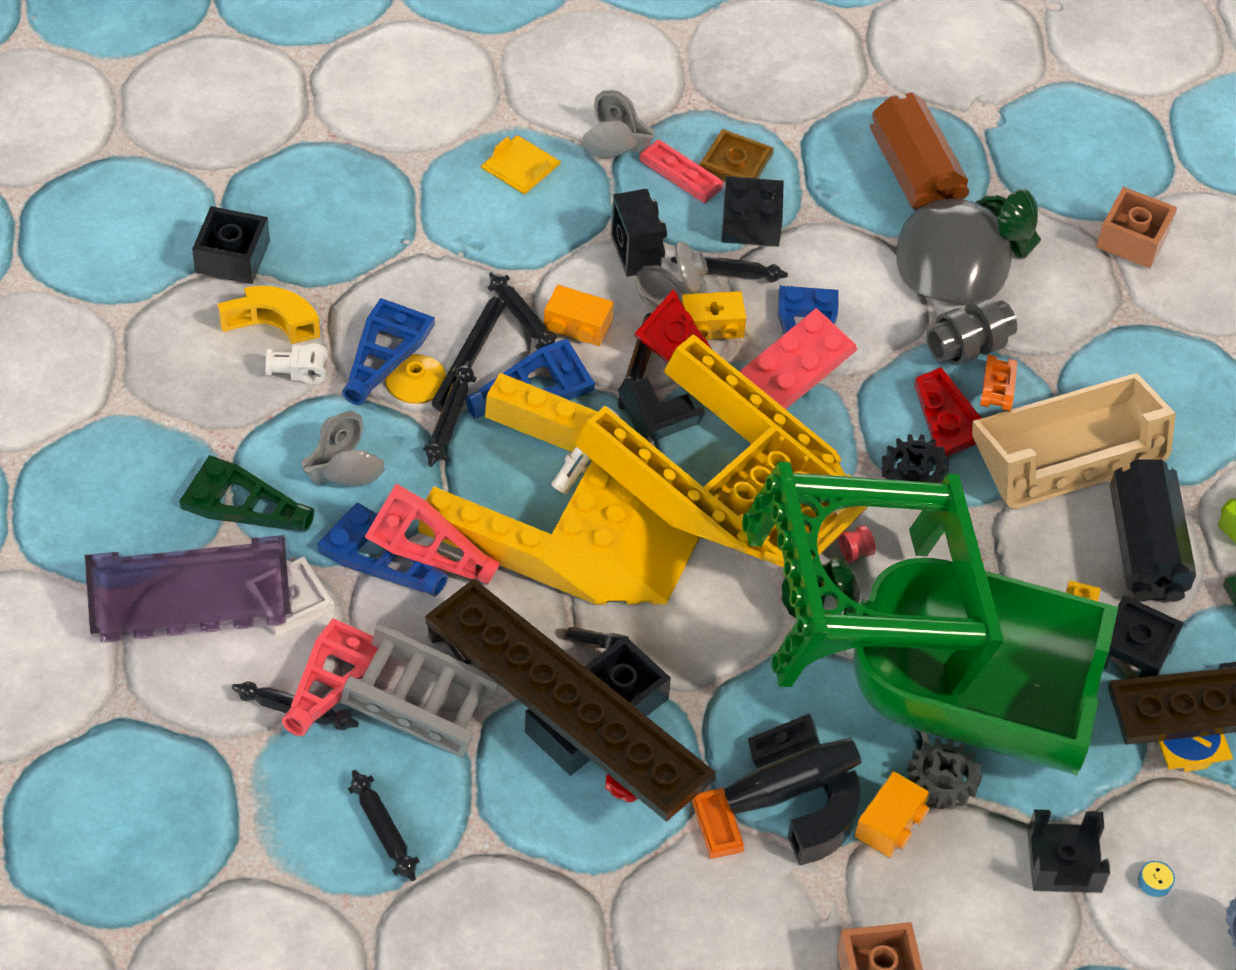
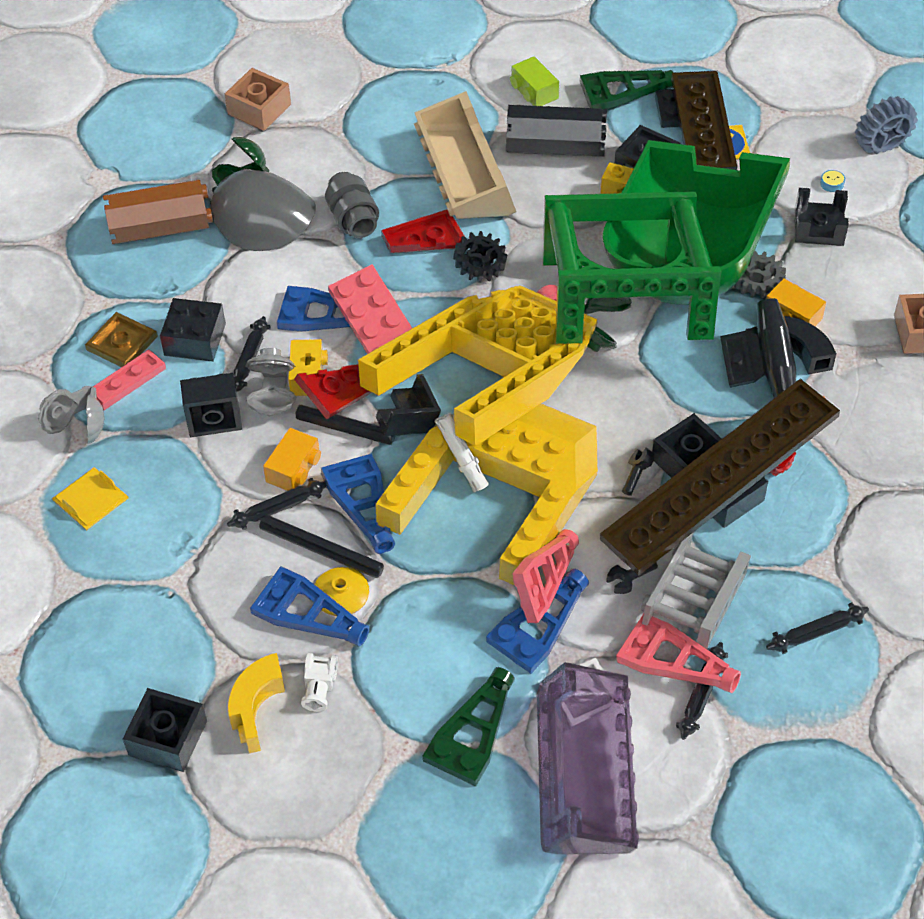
camera: 80 degrees left, 0 degrees up
light grey animal [301,411,385,486] -> none
black wheel [423,361,477,467] -> none
orange plate [980,354,1018,412] -> none

